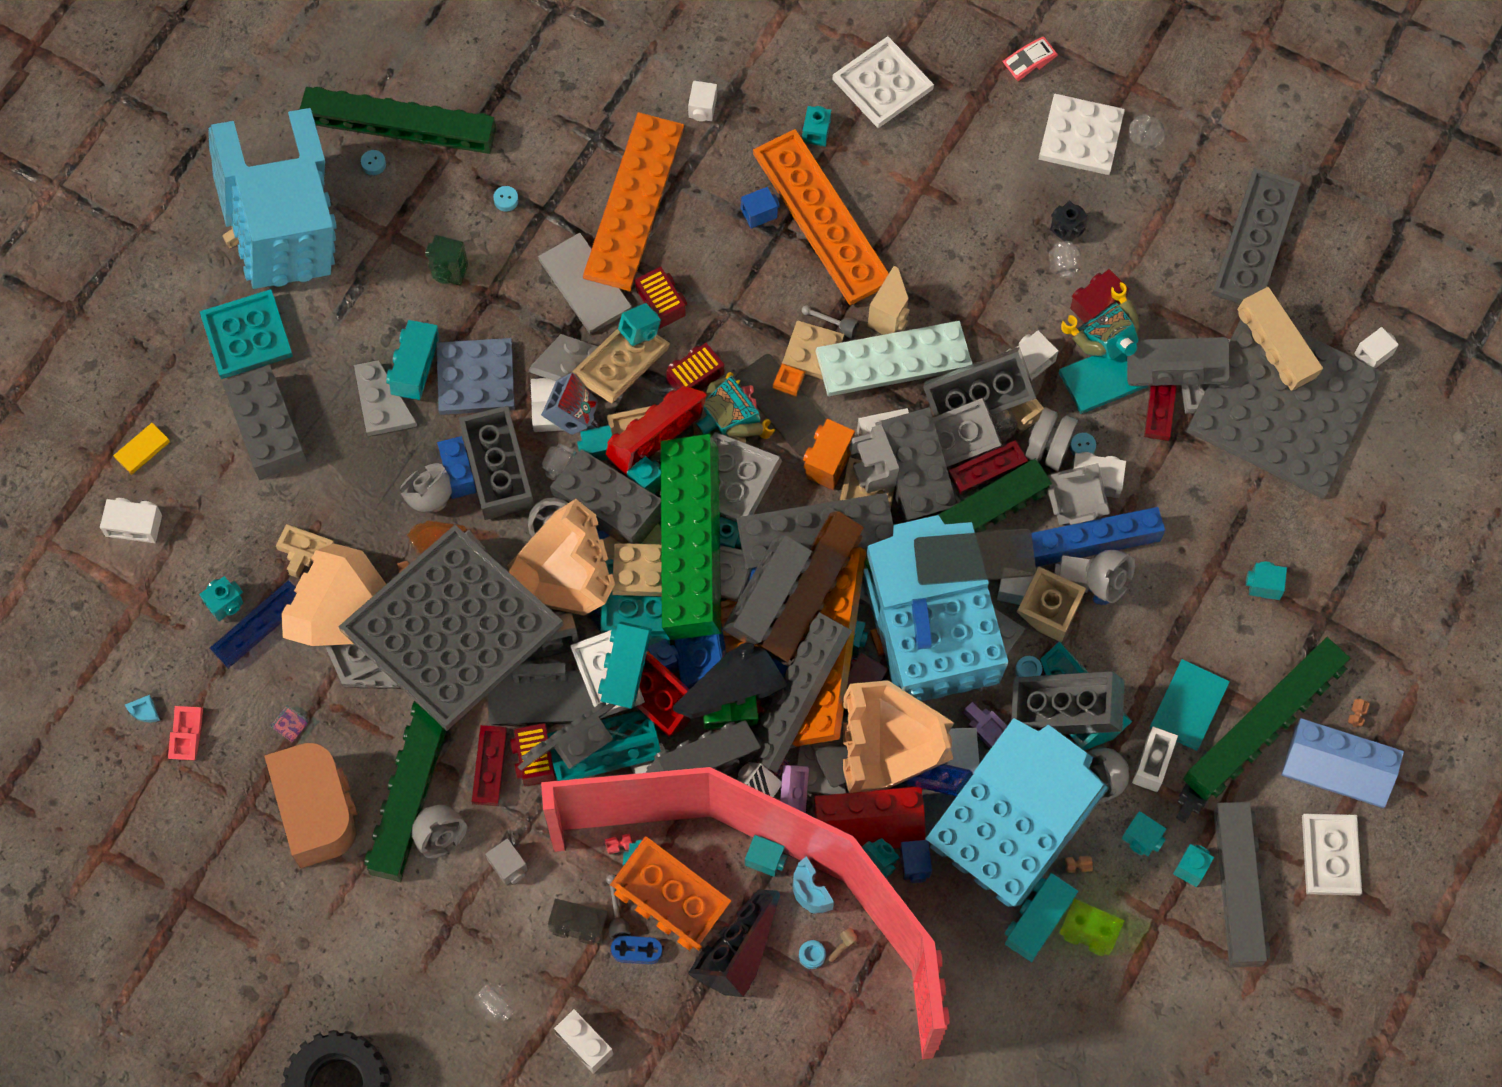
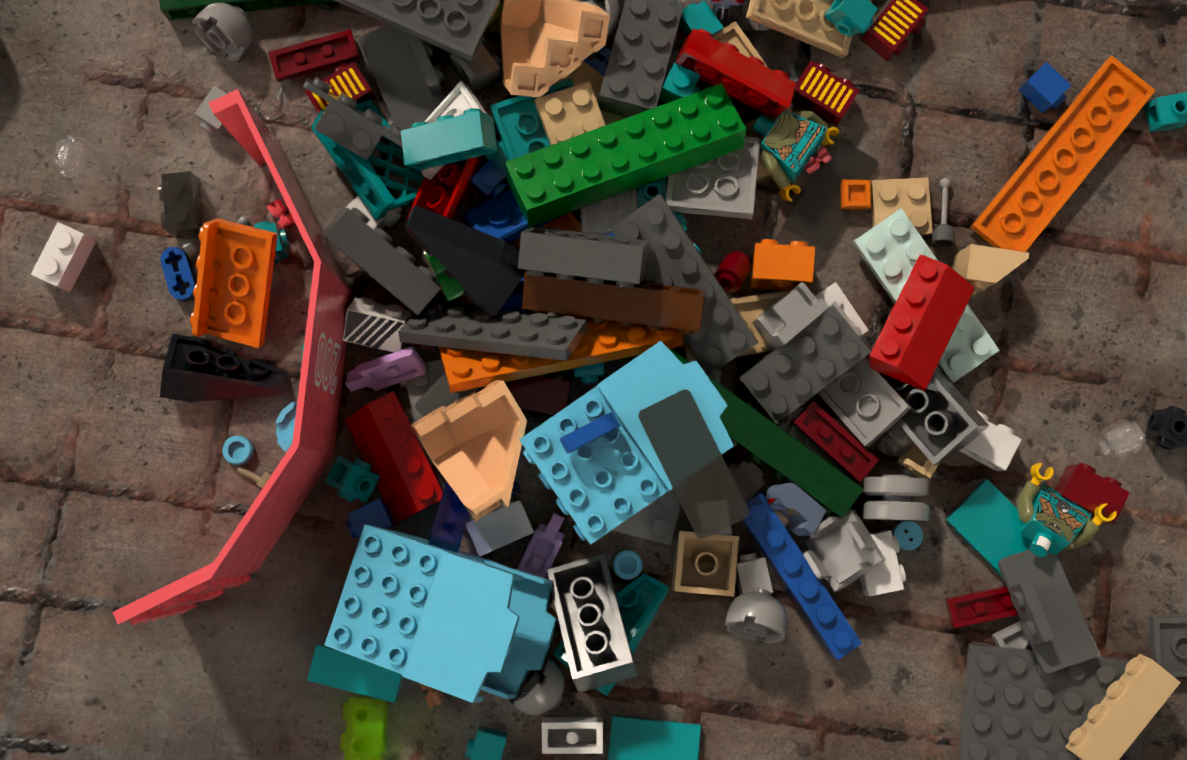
camera: 60 degrees right, 15 degrees up
none -> dark red brick [714,251,750,293]
none -> sand blue leg [766,483,826,536]
none -> red slope [869,254,975,391]

